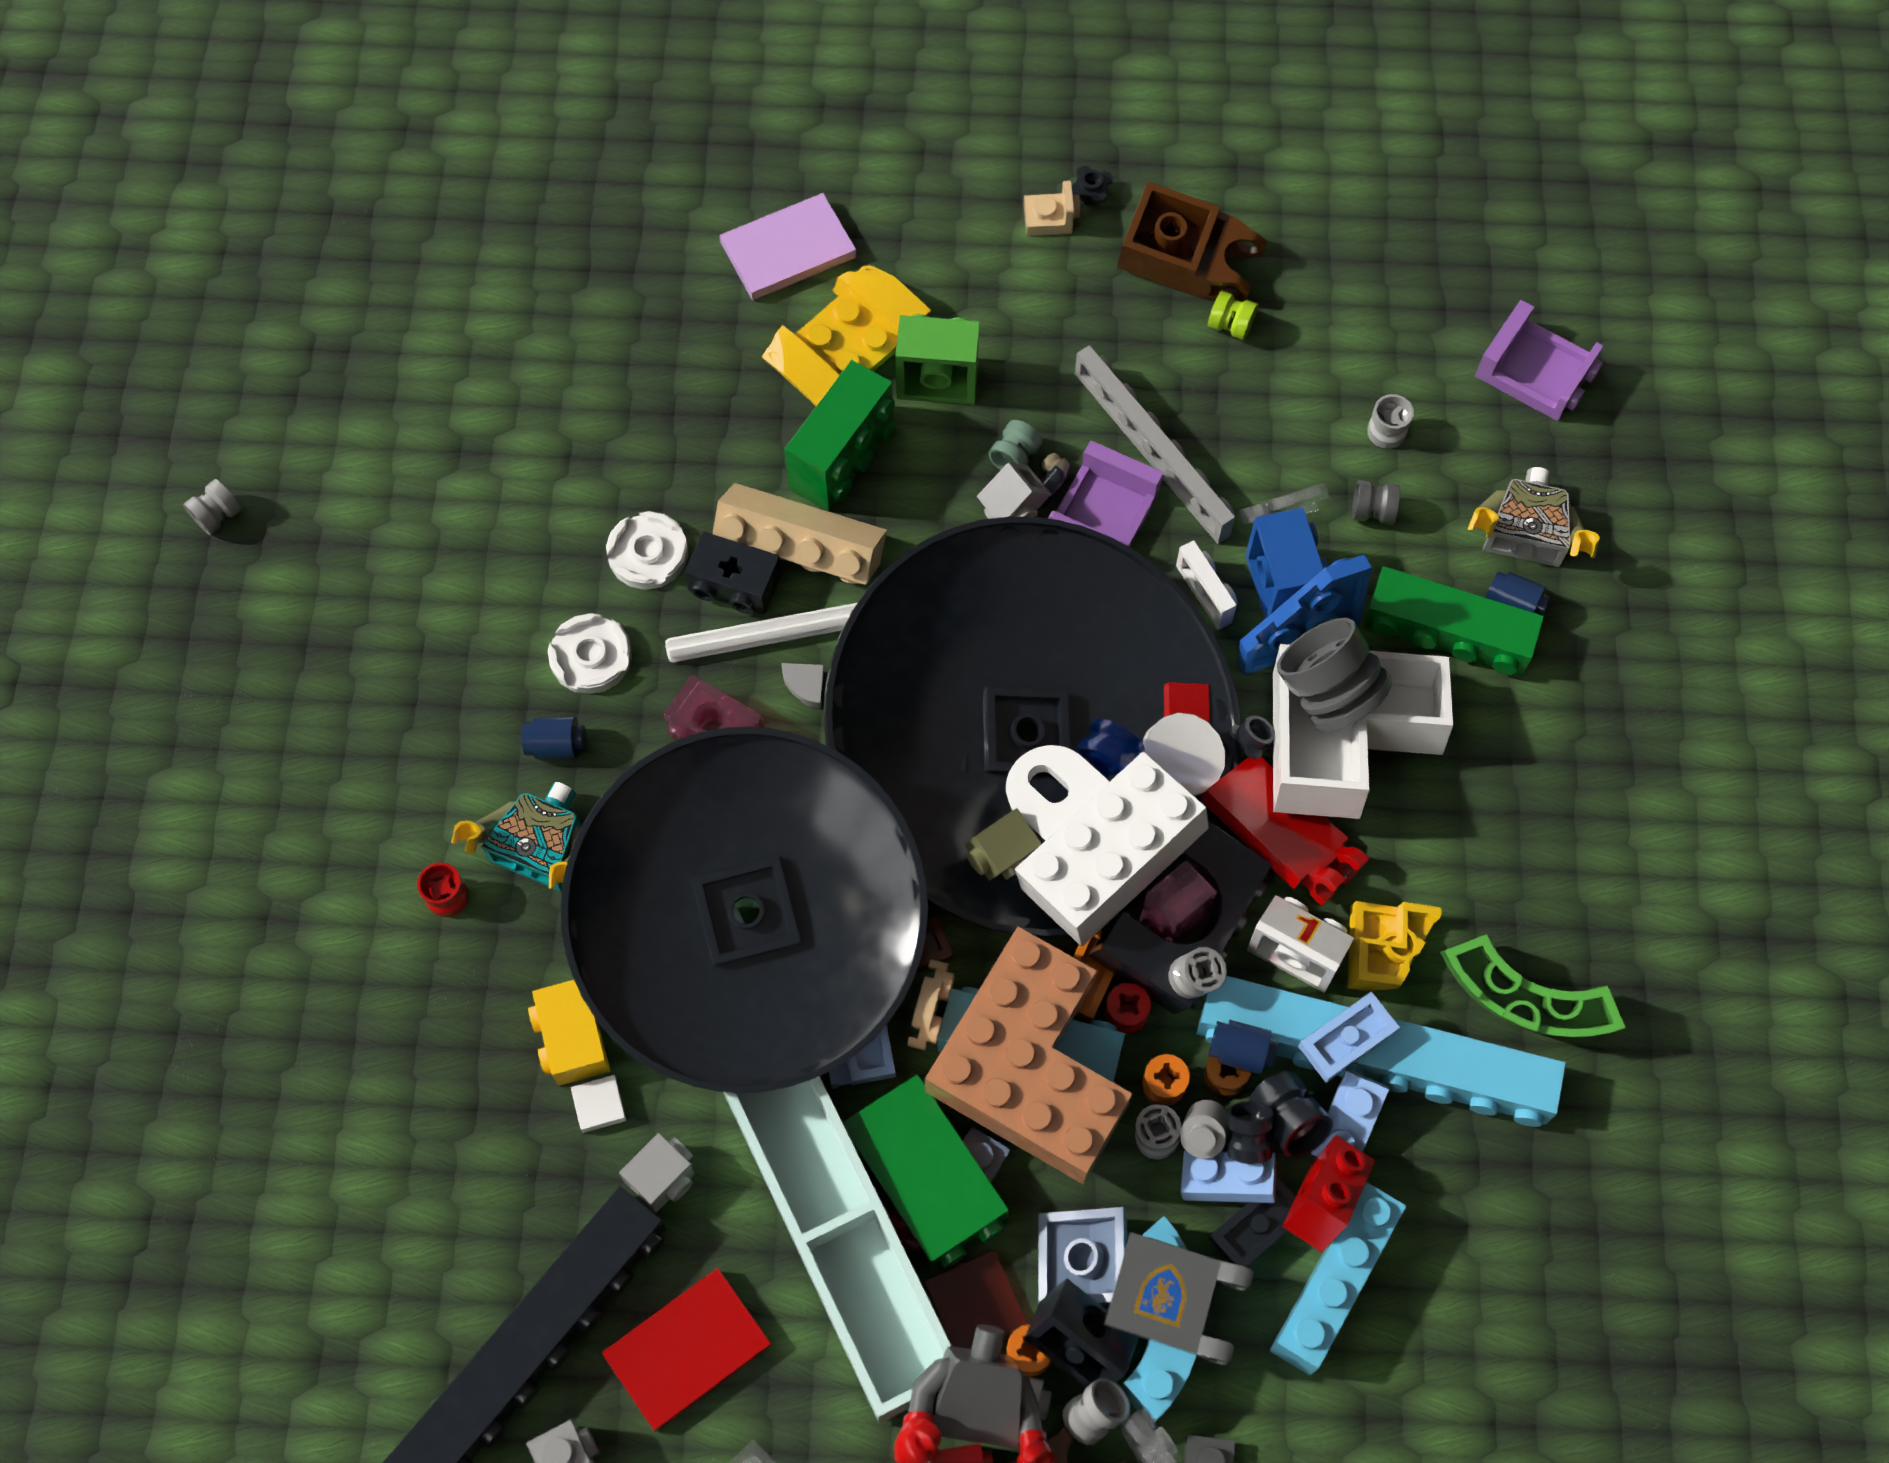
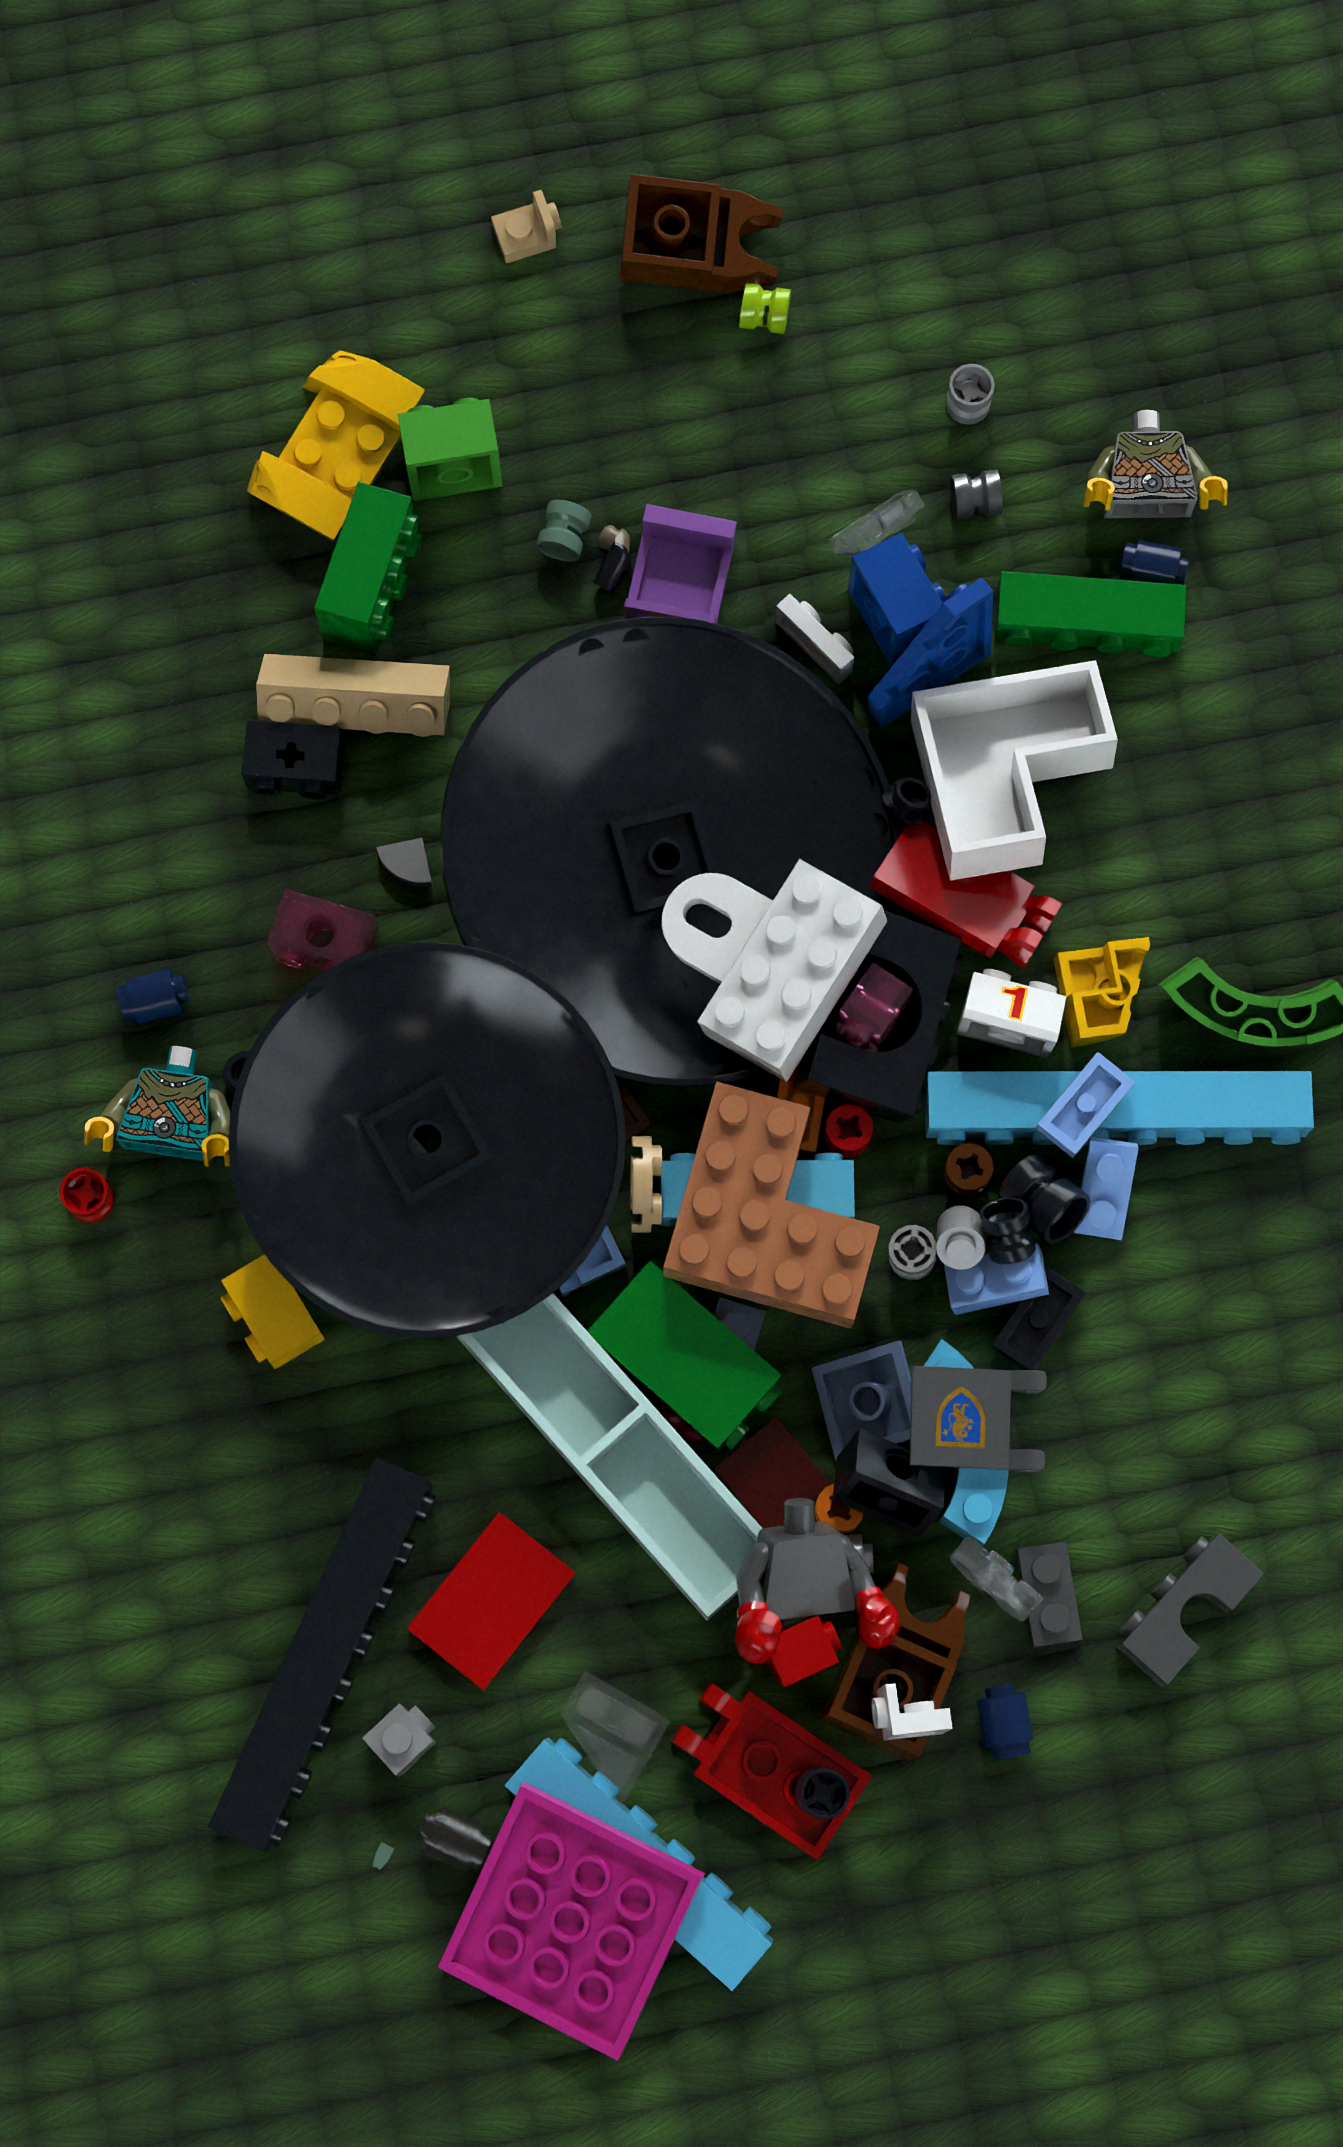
camera: 15 degrees left, 10 degrees up
white tile [548,613,632,694] -> none
white tile [571,1075,627,1133] -> none
white tile [606,511,689,590] -> none
light grey brick [619,1133,695,1213] -> none
white axle [665,602,858,662] -> none
lavender tile [719,193,856,301] -> none
olive brick [964,808,1042,881] -> none
brick [977,462,1051,519] -> none
light grey wheel [1063,1378,1130,1445] -> none
black plate [1071,166,1113,205] -> none
light grey plate [1075,345,1235,544] -> none
clear blue wheel [1076,719,1145,779] -> none
white tile [1140,713,1225,797] -> none
orange wheel [1142,1054,1190,1106] -> none
red tile [1164,682,1209,723] -> none
light grey wheel [1168,947,1227,999] -> none
dark blue brick [1208,1019,1278,1075] -> none
medium azure brick [1269,1182,1406,1376] -> none
dark grey wheel [1277,618,1392,731] -> none
red brick [1282,1135,1375,1252] -> none
medium lavender panel [1475,300,1603,421] -> none

